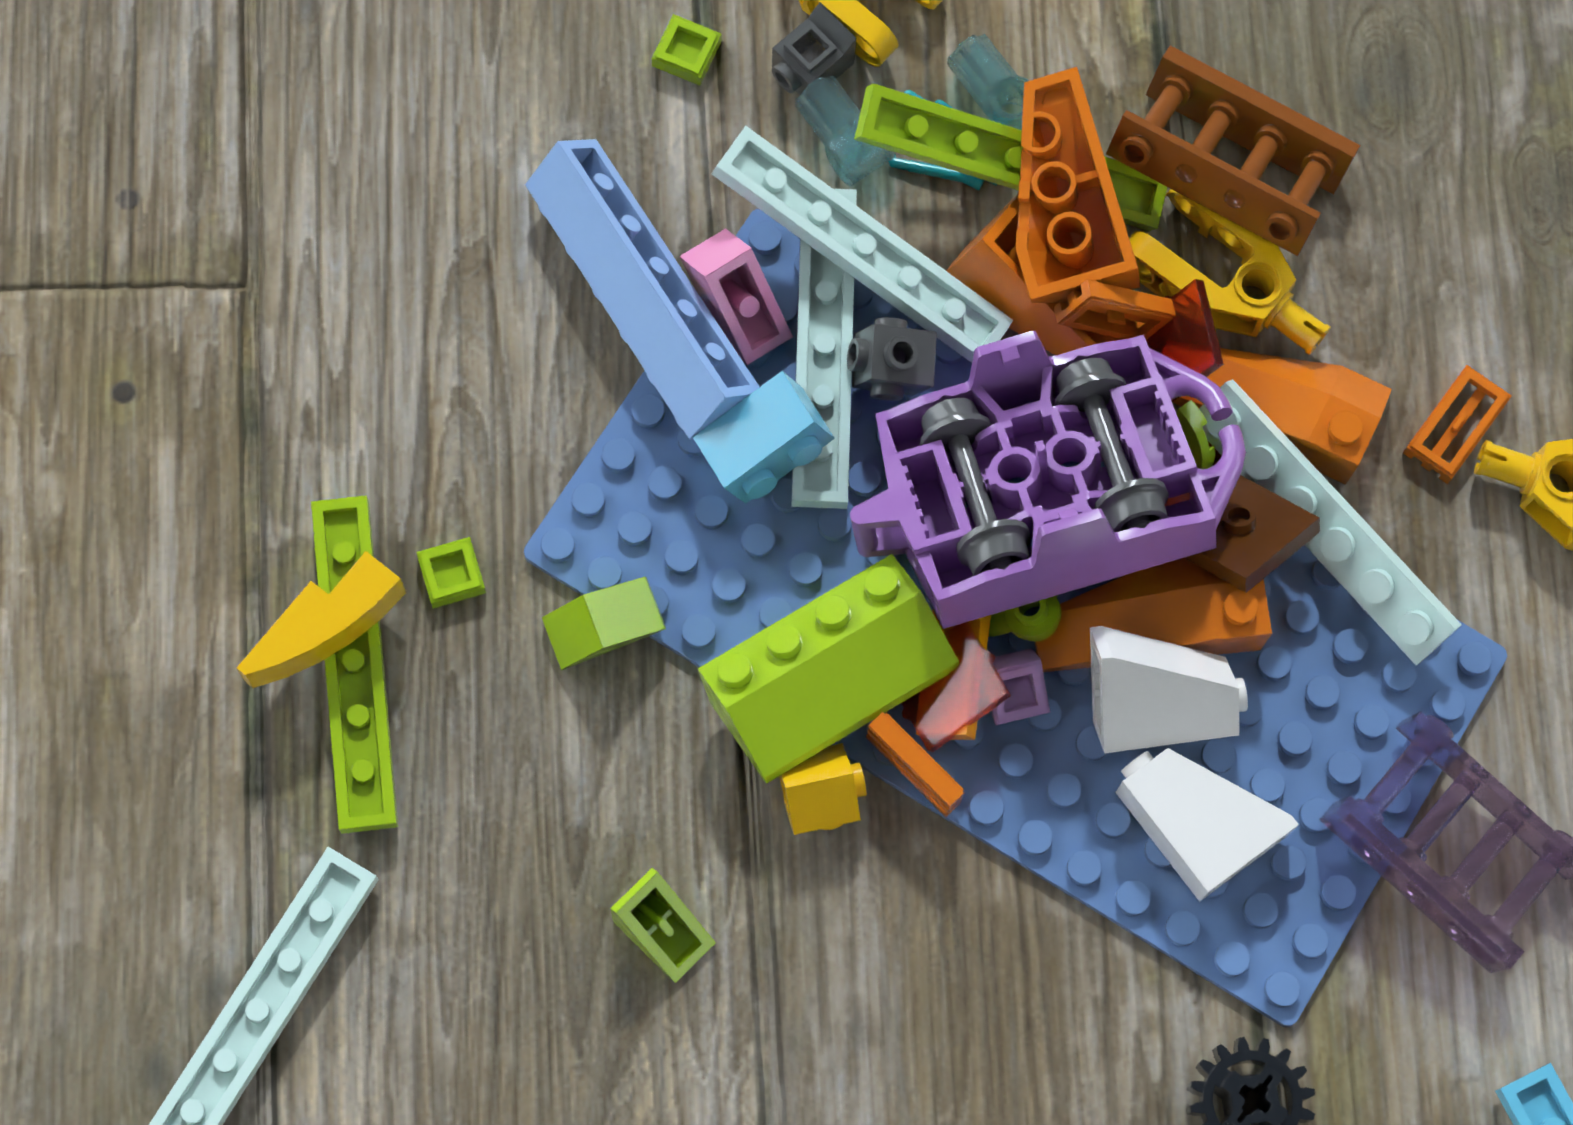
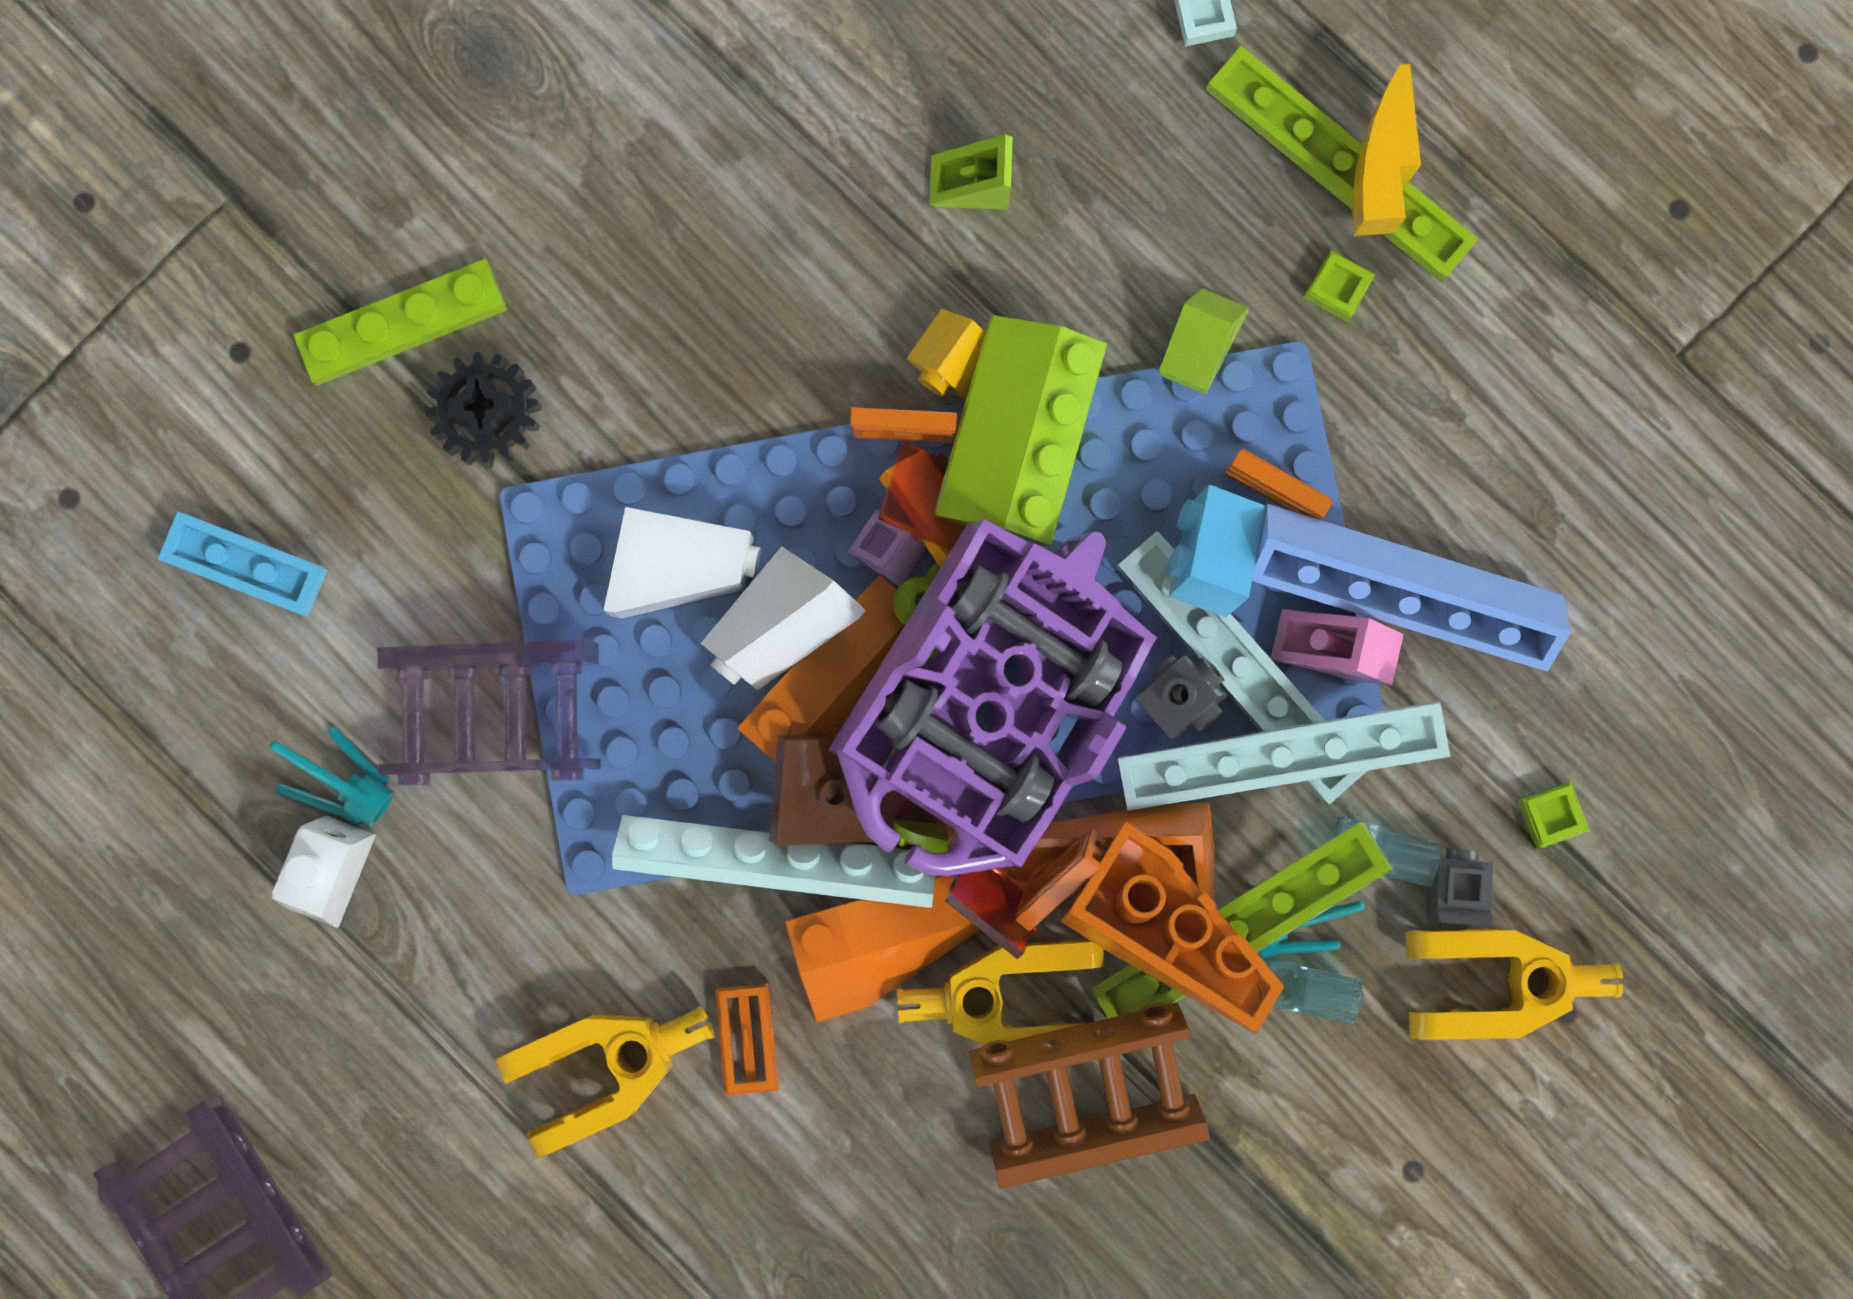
camera: 140 degrees right, 10 degrees up
none -> orange tile [1224,449,1333,520]

